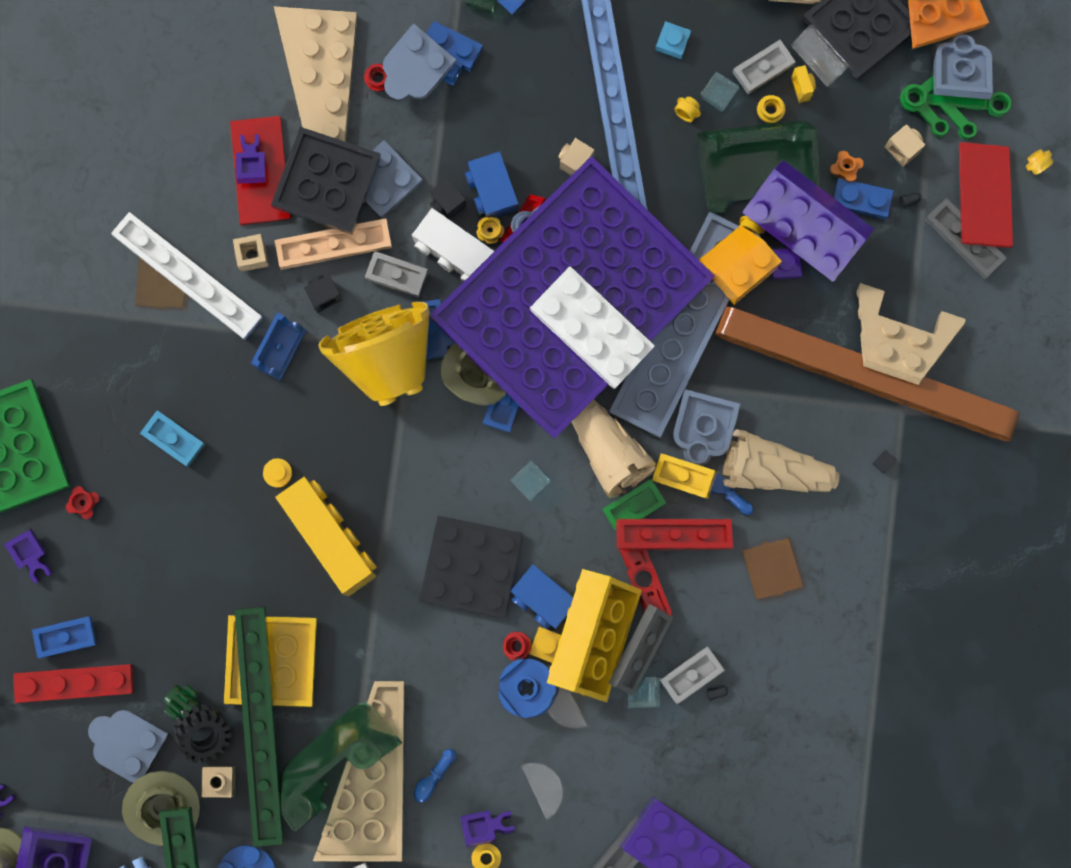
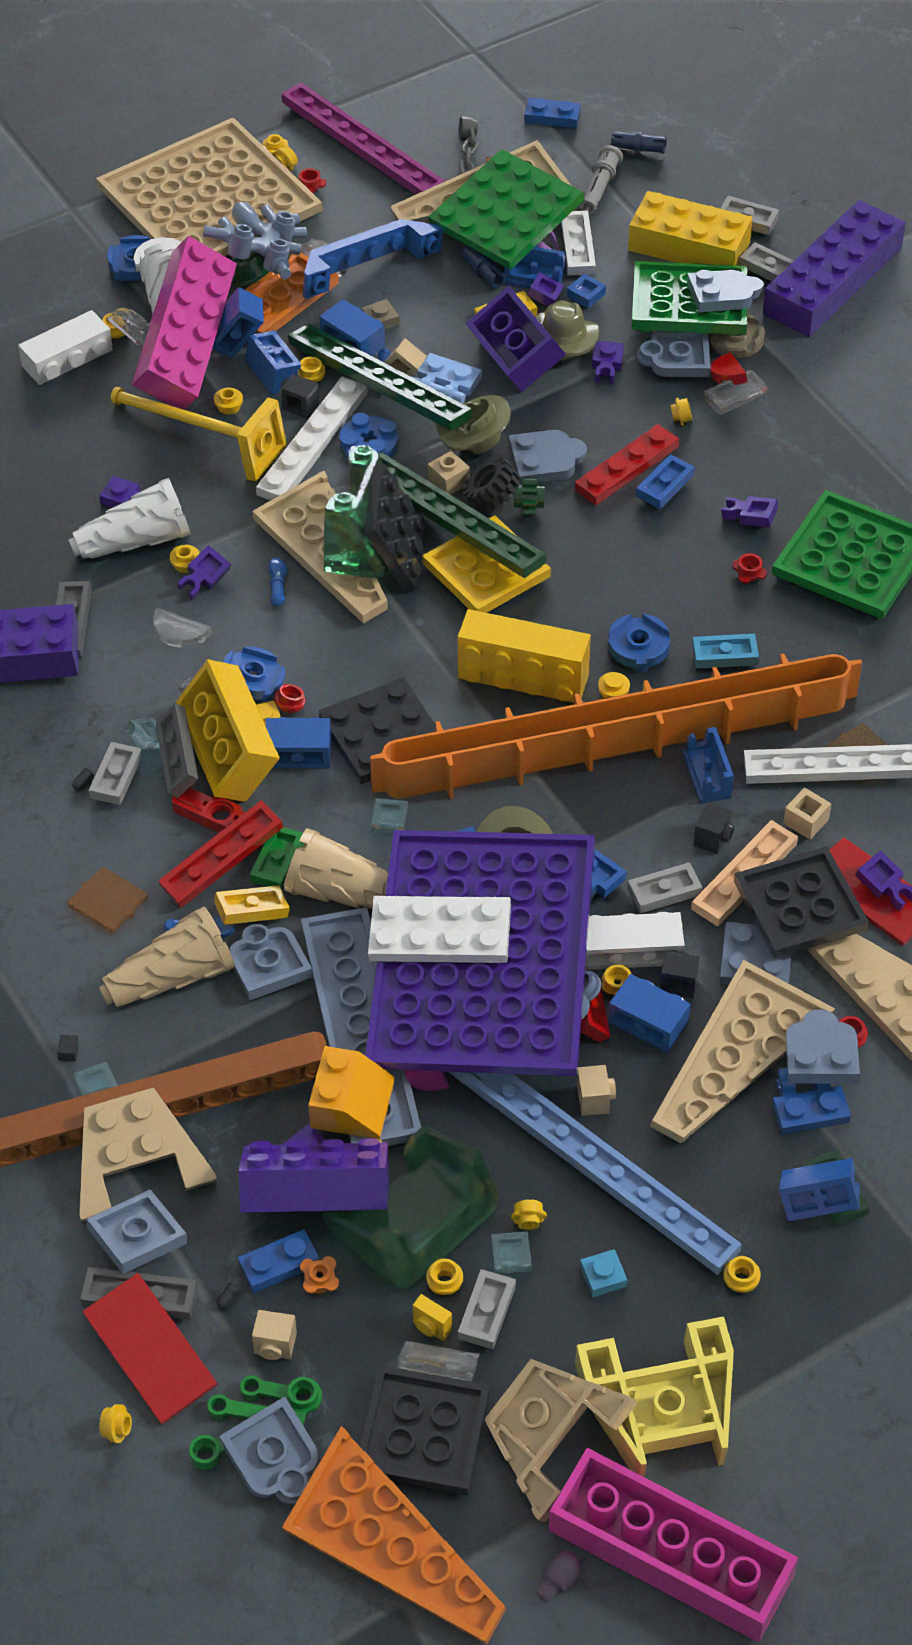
camera: 140 degrees right, 30 degrees down
yellow cone [318,302,430,406] -> none
none -> clear light blue plate [73,1061,117,1096]
none -> sand blue plate [87,1190,187,1274]
none -> black plate [364,463,426,592]
none -> orange piece [370,653,862,799]
none -> blue plate [608,614,670,672]
none -> tan wing [650,960,835,1143]

